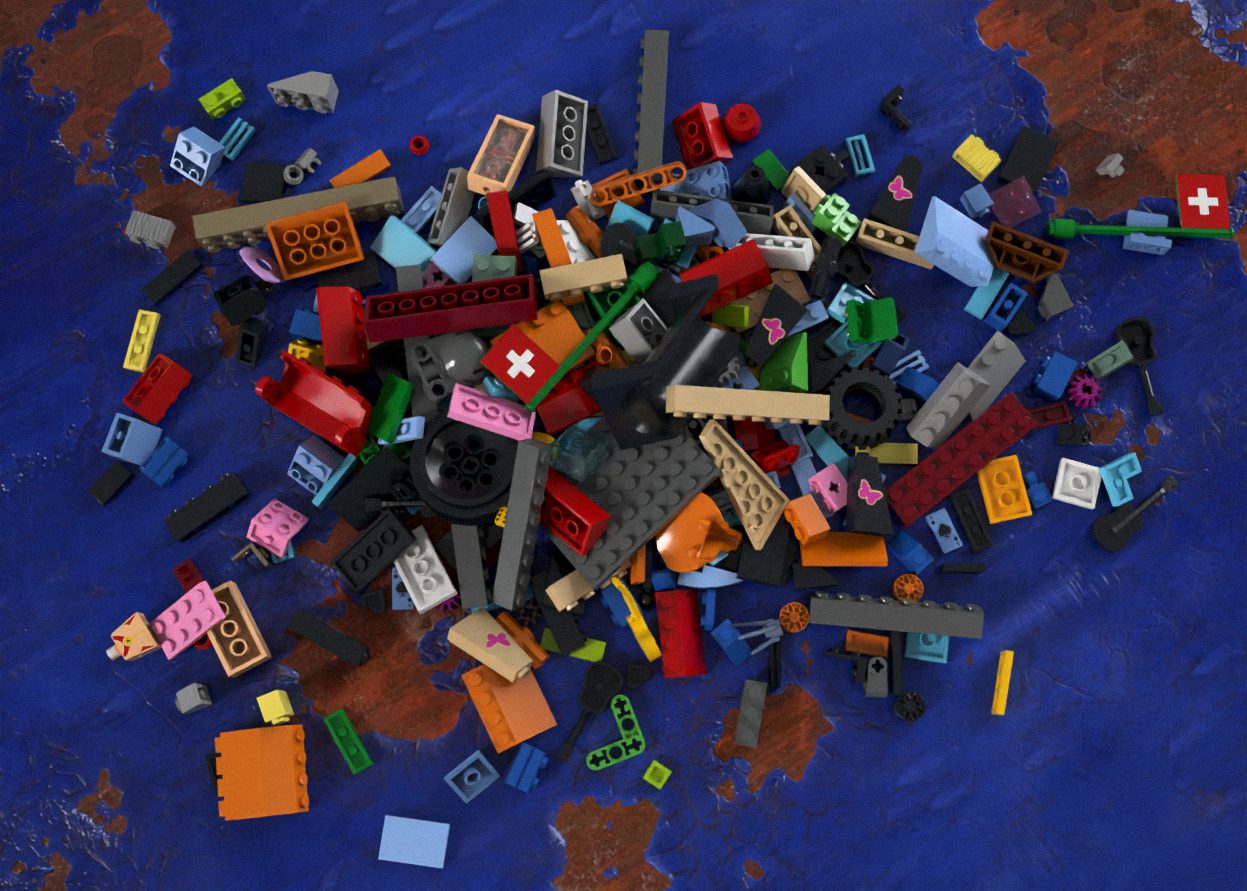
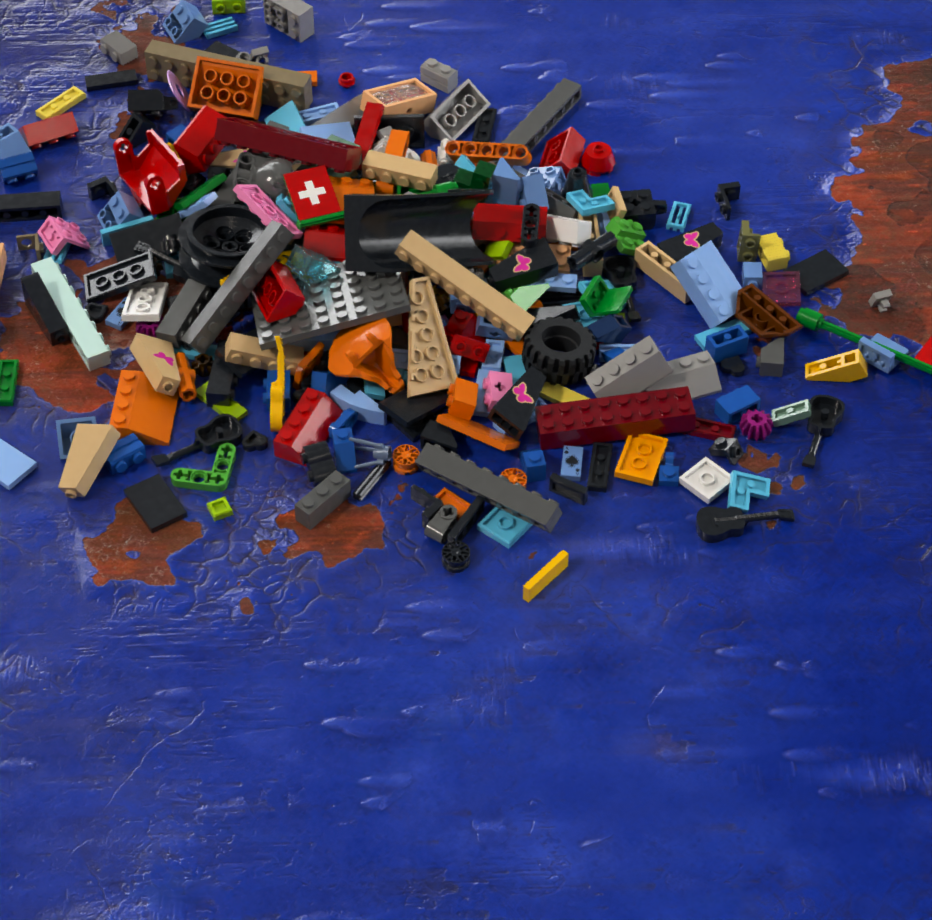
camera: 30 degrees right, 30 degrees down
none -> light aqua brick [31,257,112,371]
none -> tan slope [58,424,120,498]
none -> black bracket [87,176,118,201]
none -> black tile [123,474,188,533]
none -> black brick [300,440,336,487]
none -> light grey brick [420,58,458,94]
none -> black beam [521,203,540,248]
none -> medium azure plate [566,189,615,216]
none -> olive bracket [737,220,761,262]
none -> yellow slope [805,349,868,382]

